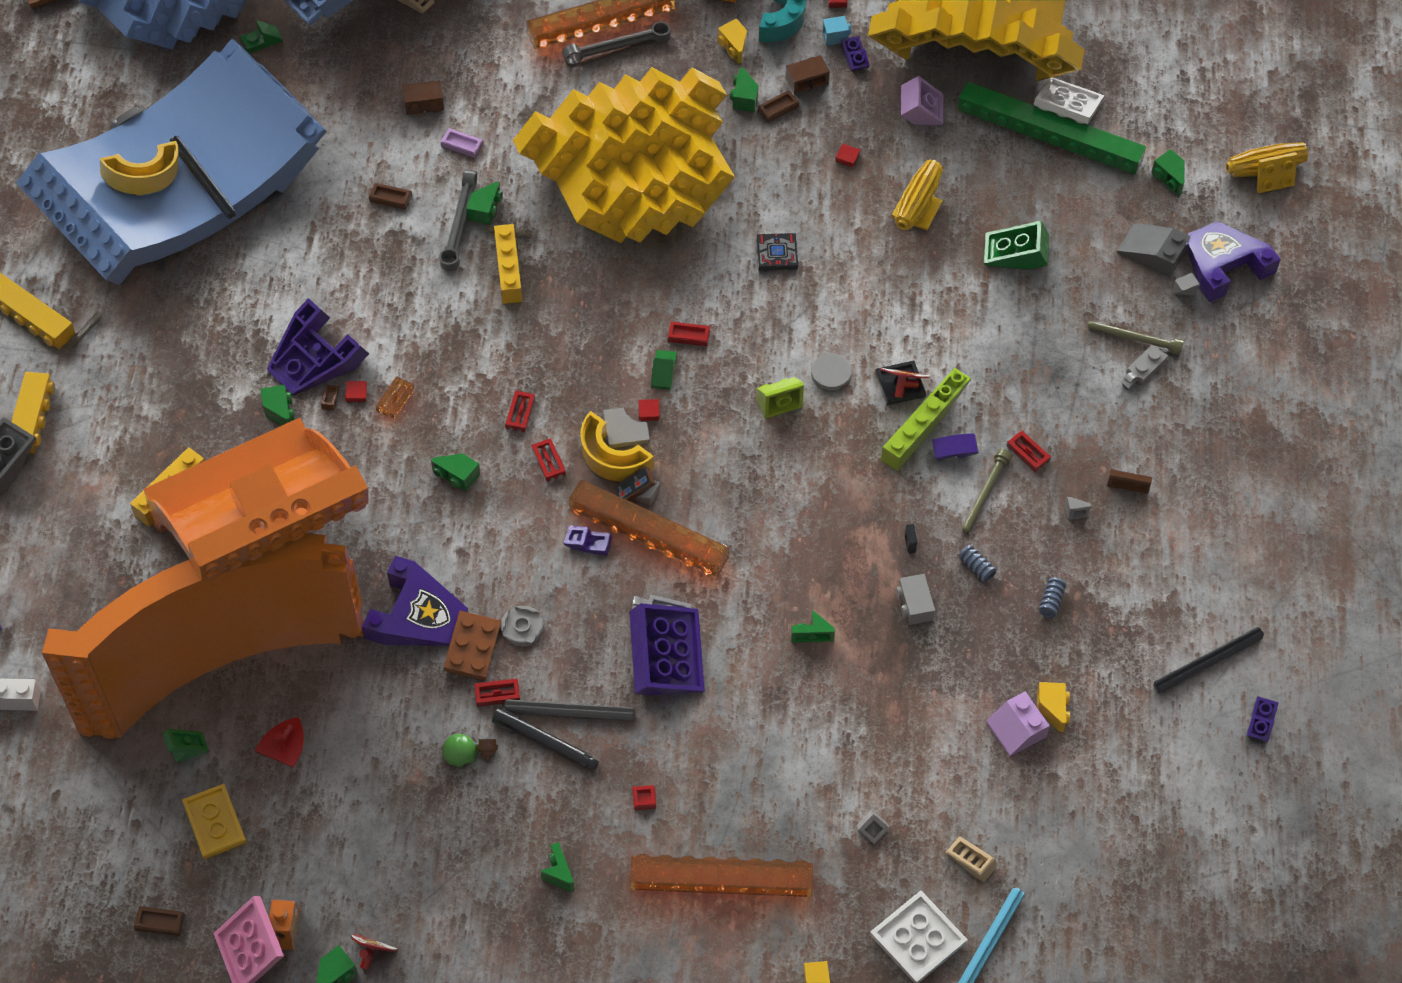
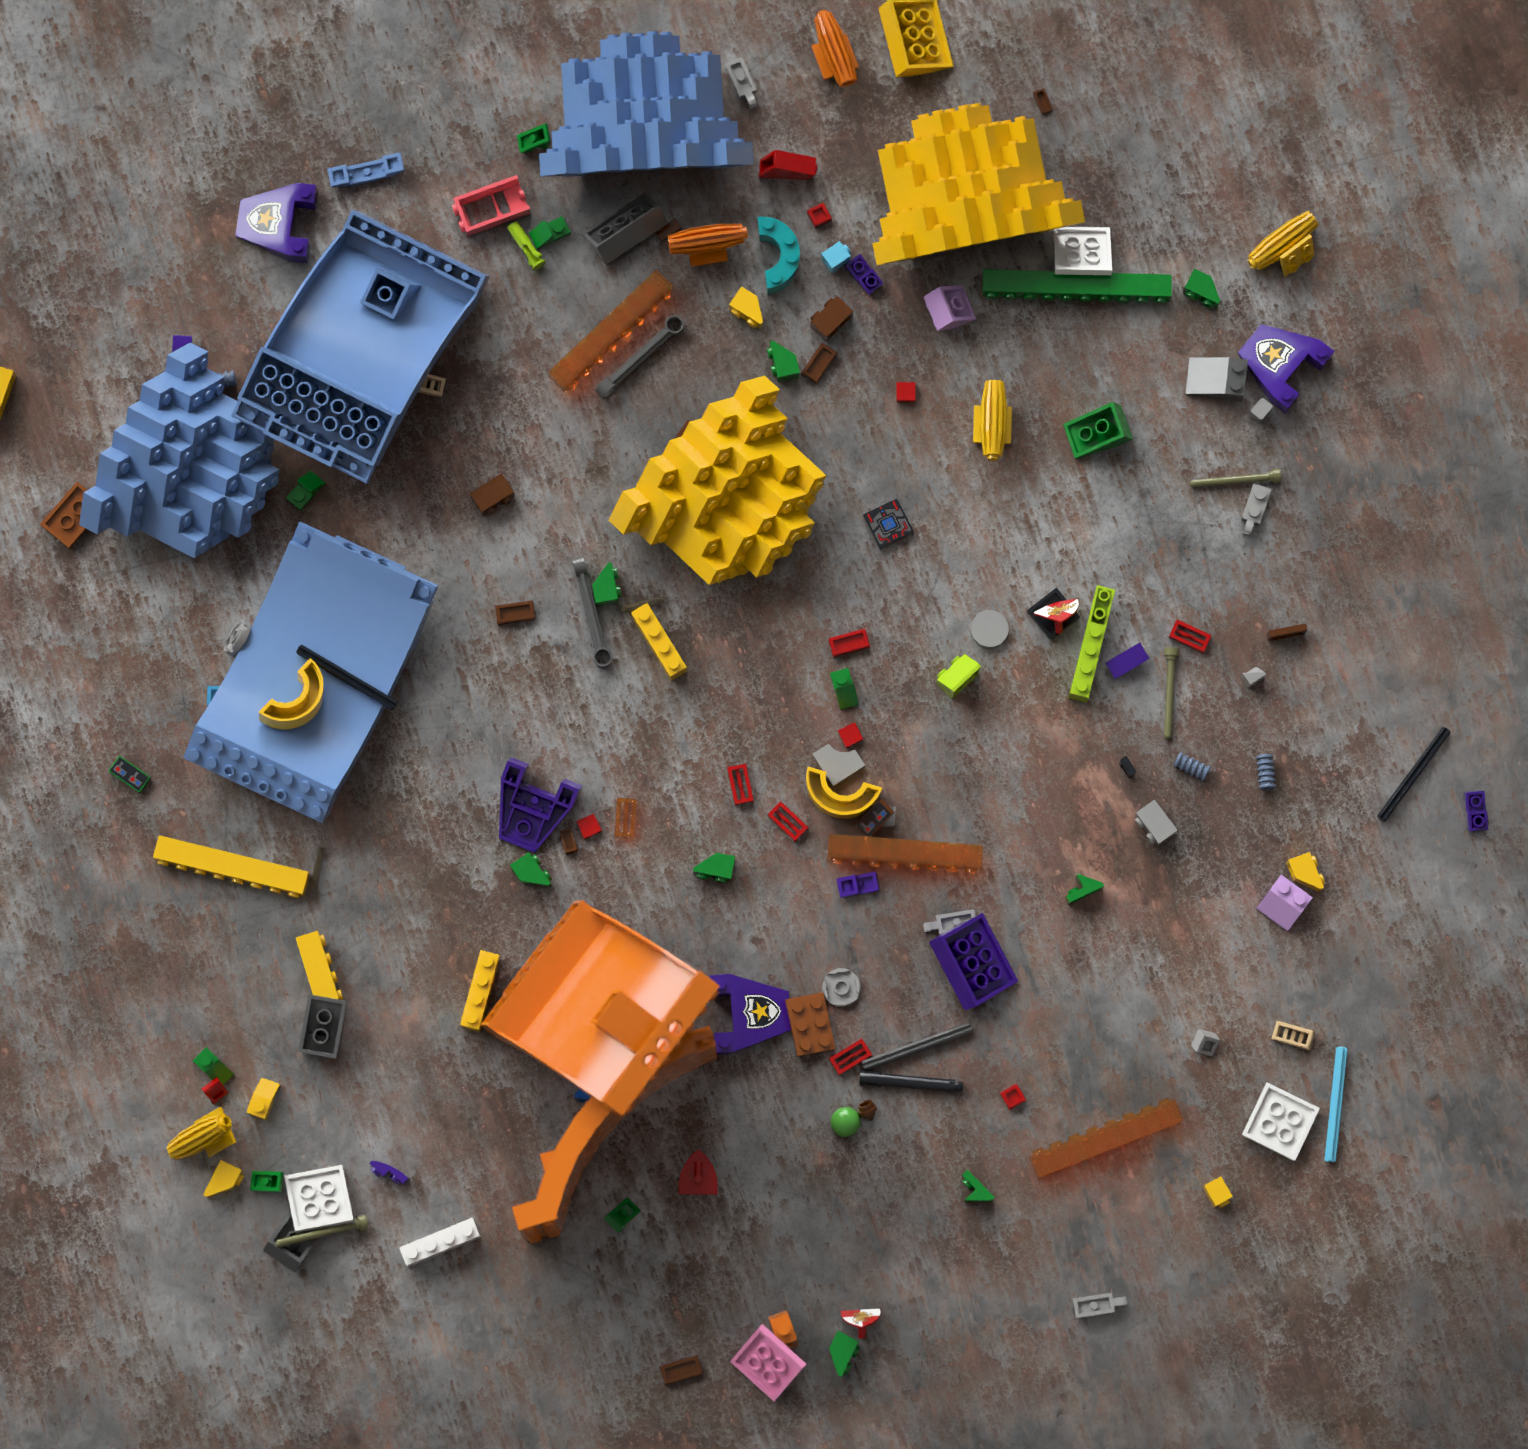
camera: 25 degrees left, 20 degrees up
yellow tile [182,783,247,860] -> none
lavender tile [440,128,484,158] -> none

